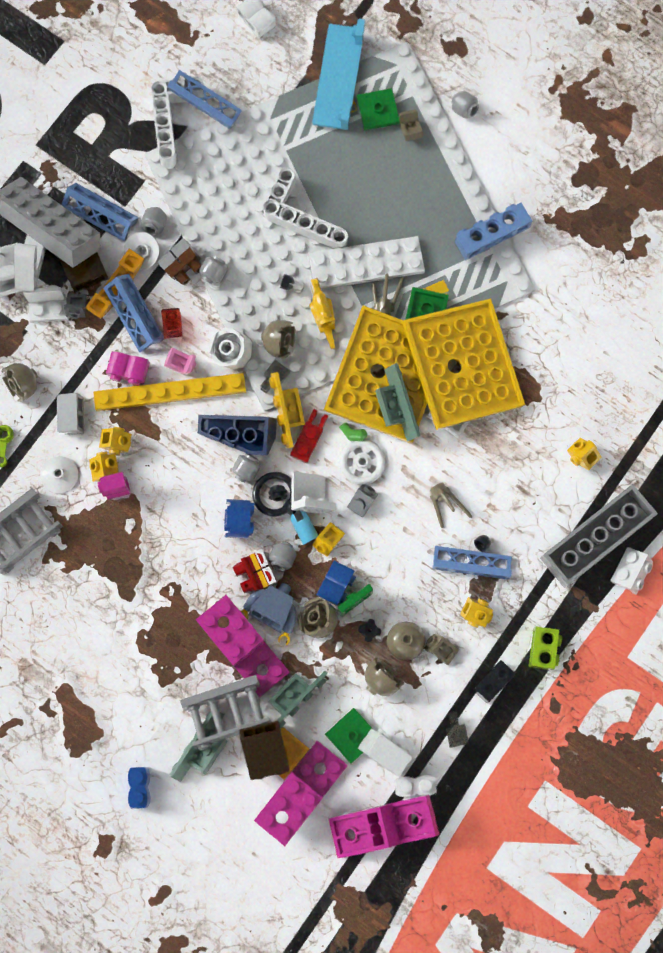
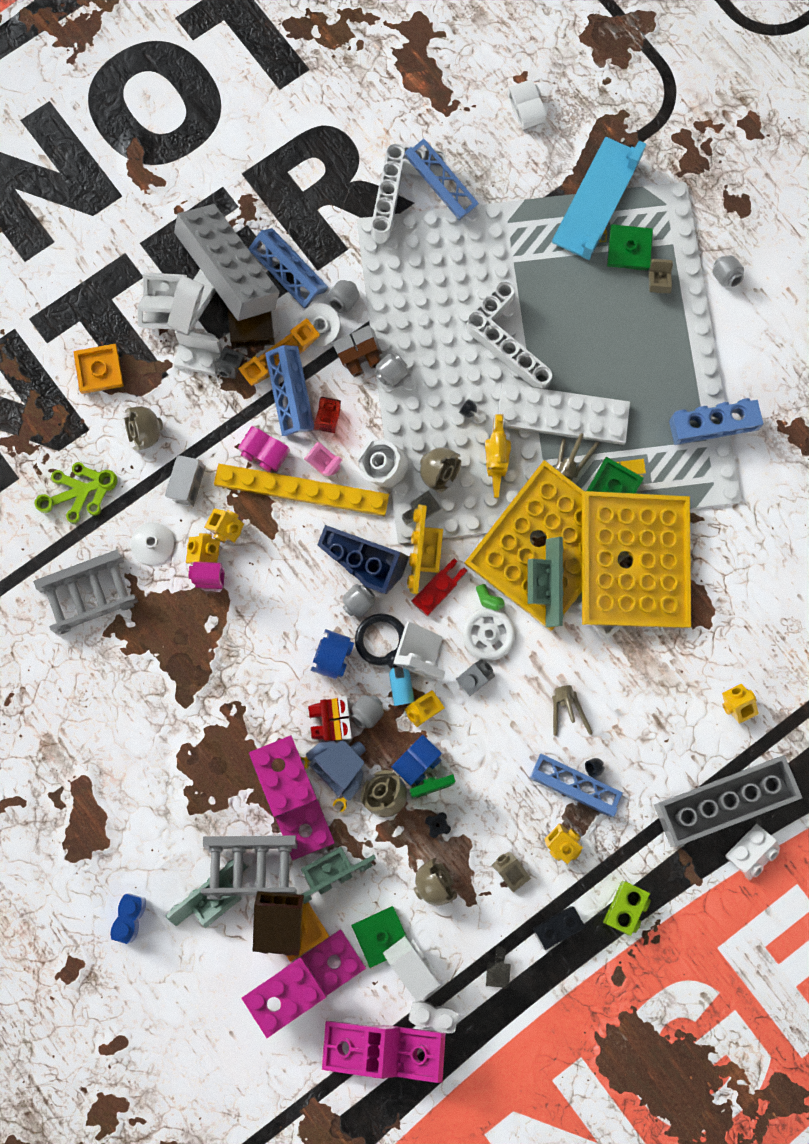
camera: 15 degrees right, 0 degrees up
black plate [268,485,288,501] -> none
dark tan cylinder [386,621,426,661] -> none

